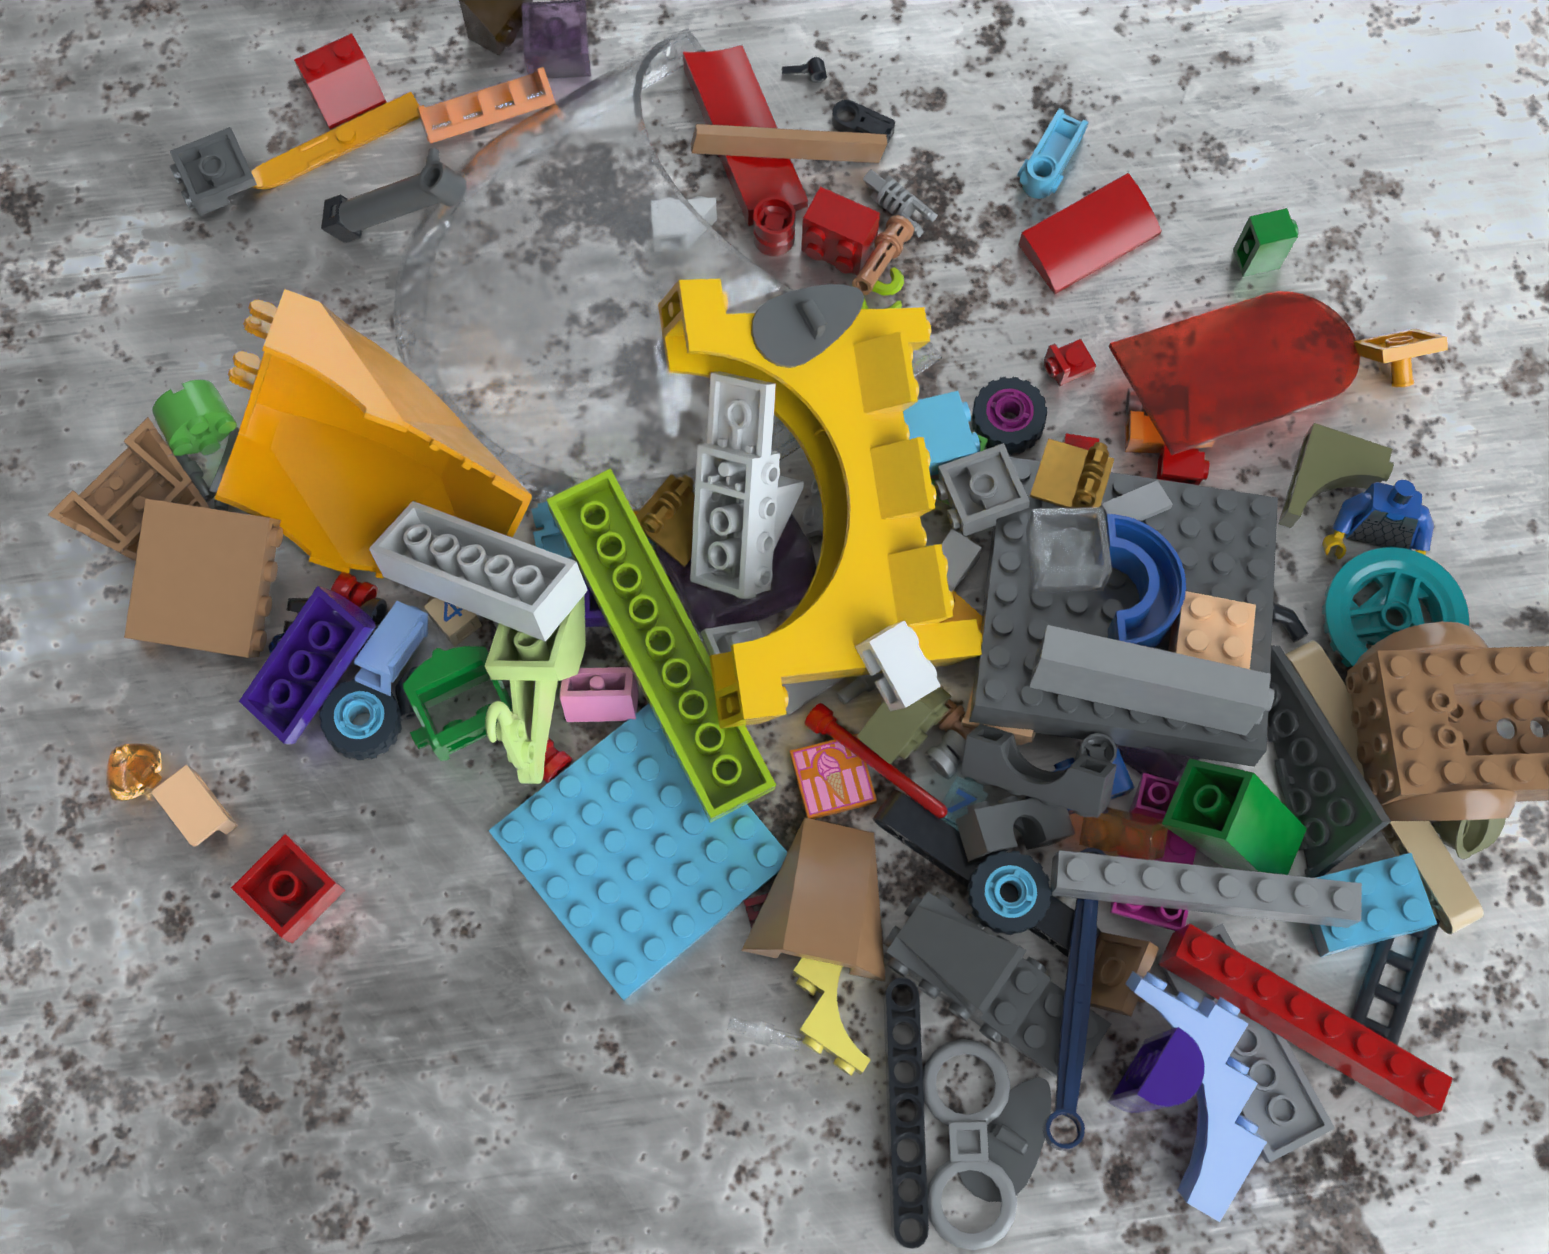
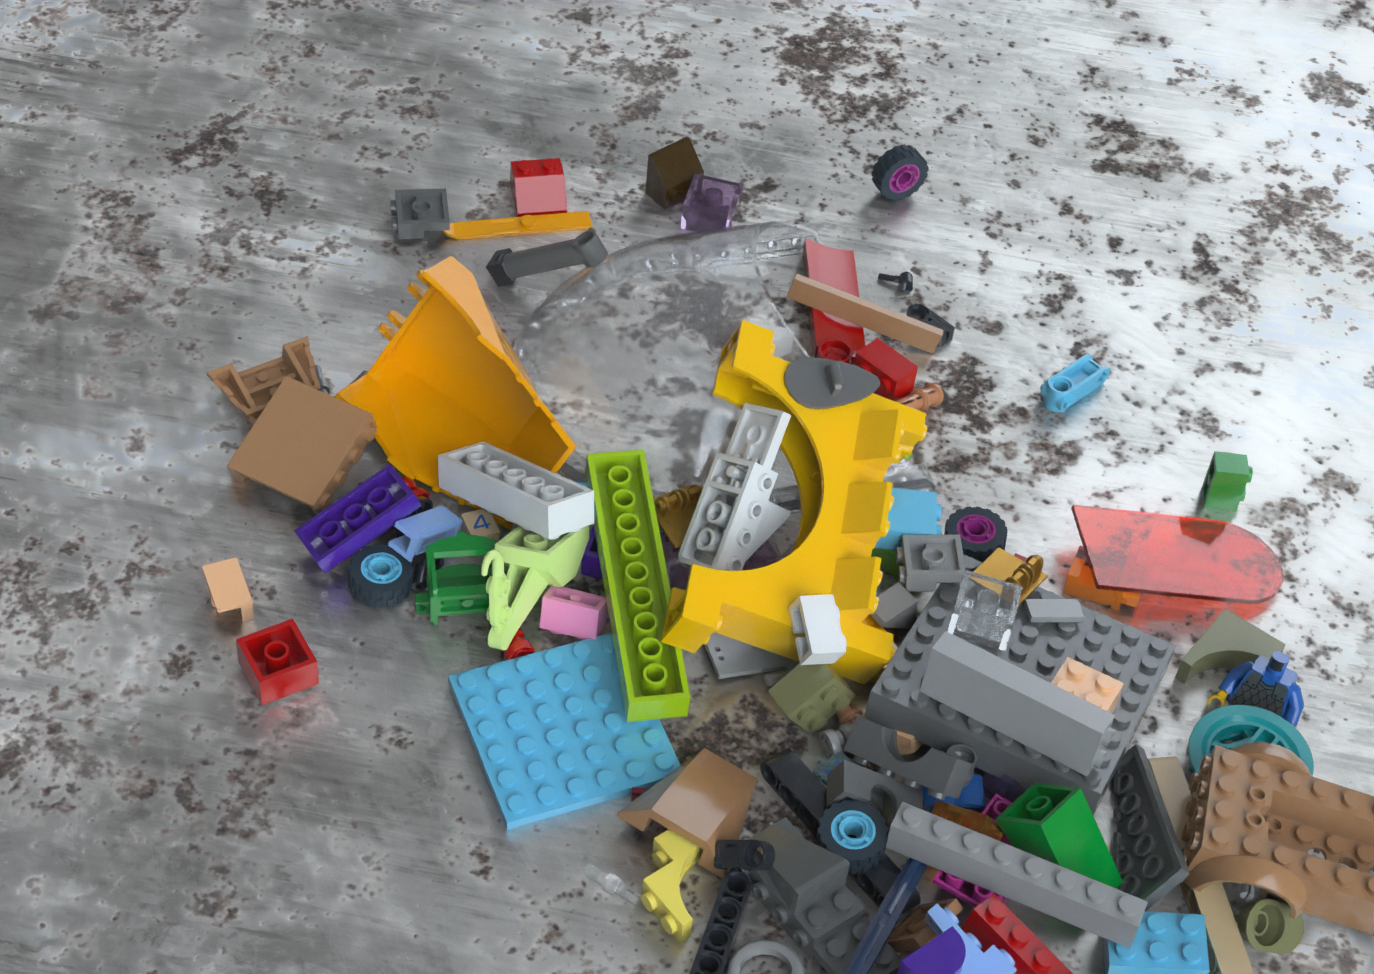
camera: 15 degrees right, 25 degrees down
clear orange piece [106,743,162,802] -> none
bright green brick [152,380,237,456] -> none
orange window [417,67,556,143] -> none
tile [790,734,877,819] -> none
red piece [804,703,948,818] -> none
light grey hinge [863,169,938,238] -> none
red slope [1018,172,1162,295] -> none
red bracket [1044,339,1097,387] -> none
blue brick [1099,514,1186,648] -> none
red window [1156,443,1210,485] -> none
black arm [1272,602,1308,643] -> none
light orange tile [1353,329,1448,387] -> none
none -> black piece [714,840,775,871]

